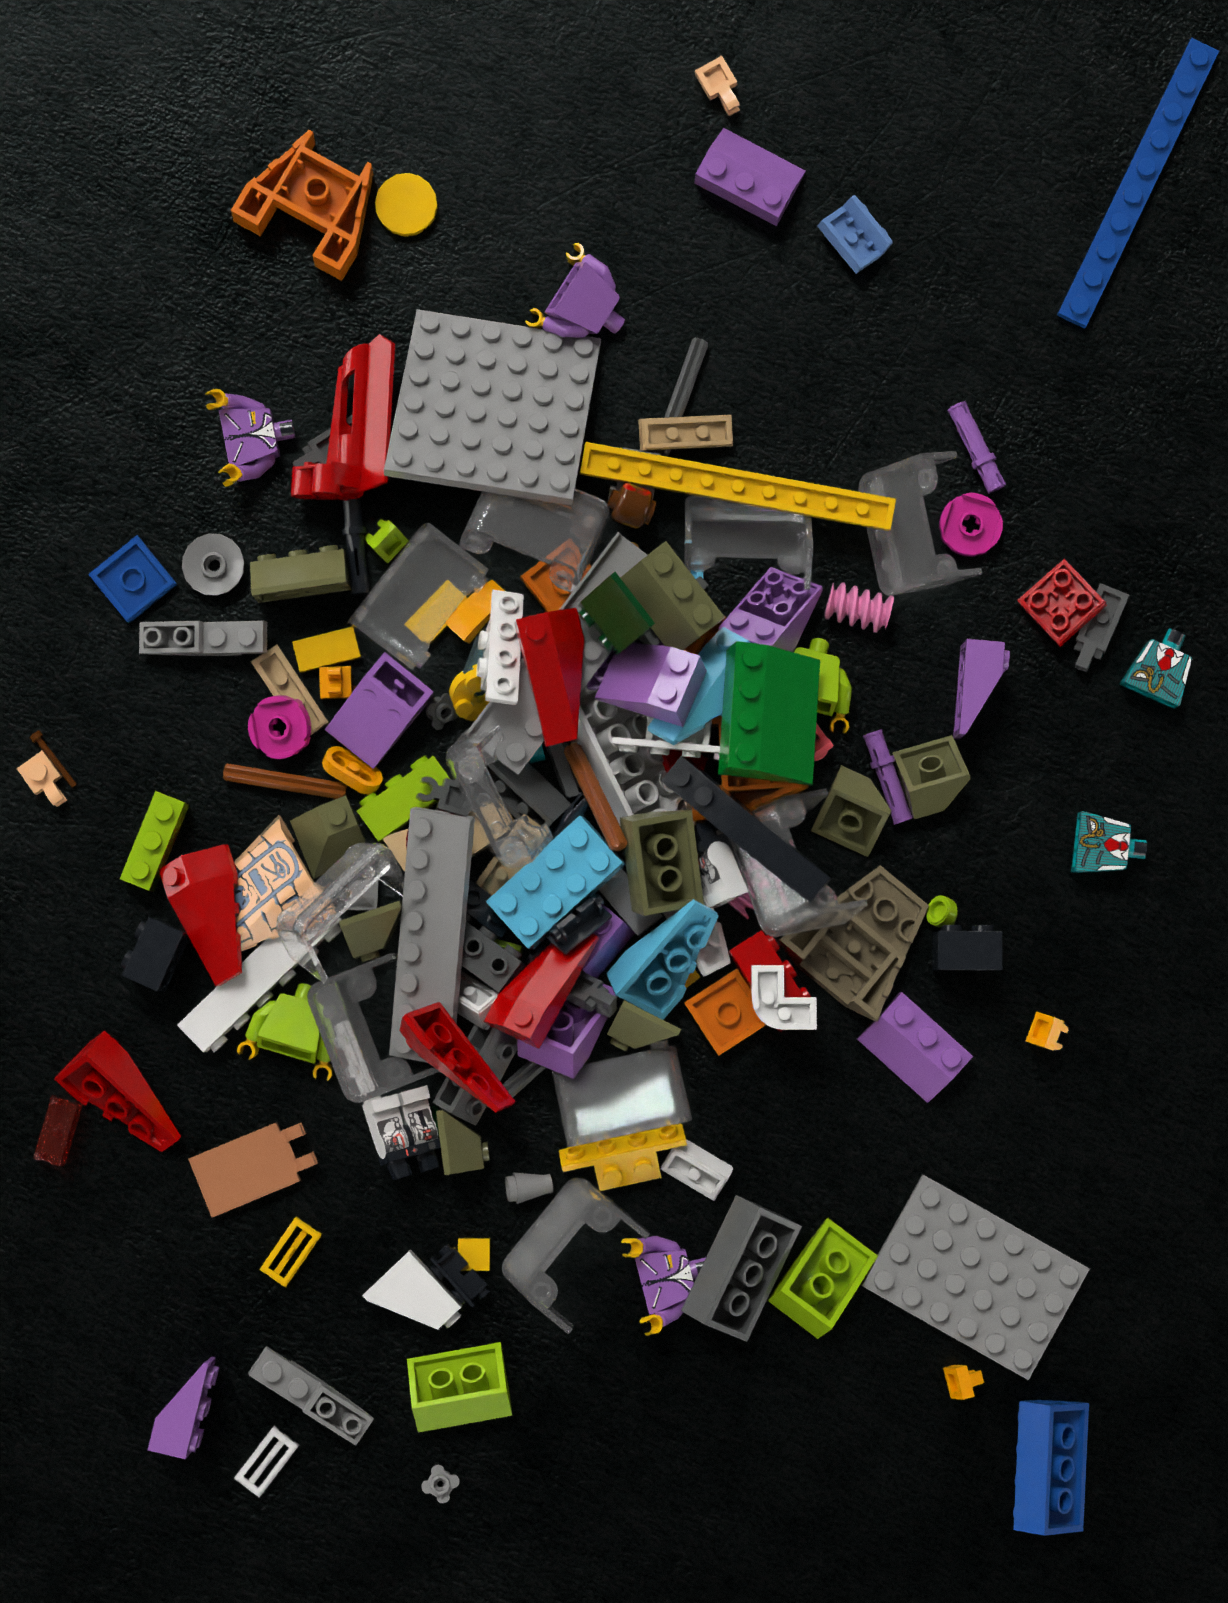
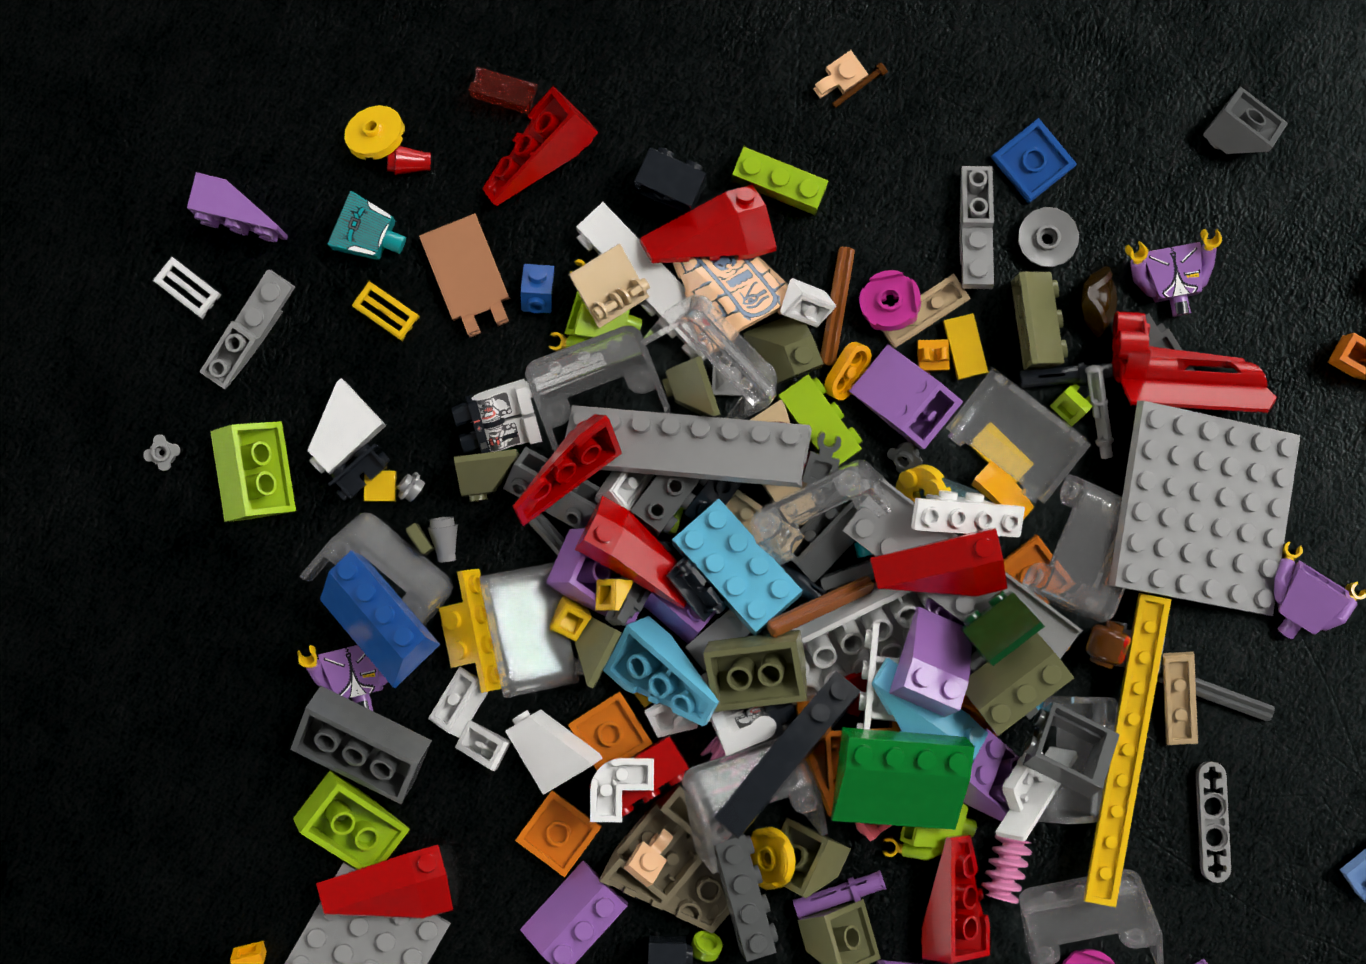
camera: 90 degrees right, 0 degrees up
none -> red wedge [316,845,453,919]
none -> blue slope [320,550,440,688]
none -> teal torso [328,191,406,260]
none -> yellow plate [344,105,405,160]
none -> red cone [387,146,431,175]
none -> light grey plate [397,472,425,502]
none -> olive tile [406,523,435,555]
none -> white slope [455,720,511,771]
none -> white slope [505,709,603,795]
none -> orange plate [515,790,602,877]
none -> blue bracket [521,264,554,313]
none -> yellow slope [549,596,592,642]
none -> tan hinge [569,244,650,328]
none -> yellow slope [595,579,633,611]
none -> light nougat plate [624,829,673,887]
none -> dark grey brick [709,830,778,962]
none -> yellow plate [750,827,796,890]
none -> white slope [780,278,836,328]
none -> red wedge [921,834,990,964]
none -> white bracket [996,746,1078,841]
none -> dark grey window [1023,702,1120,797]
none -> dark brown hat [1081,266,1117,338]
none -> light grey piece [1085,365,1114,459]
none -> light grey beam [1196,761,1231,883]
none -> dark grey slope [1203,86,1288,154]

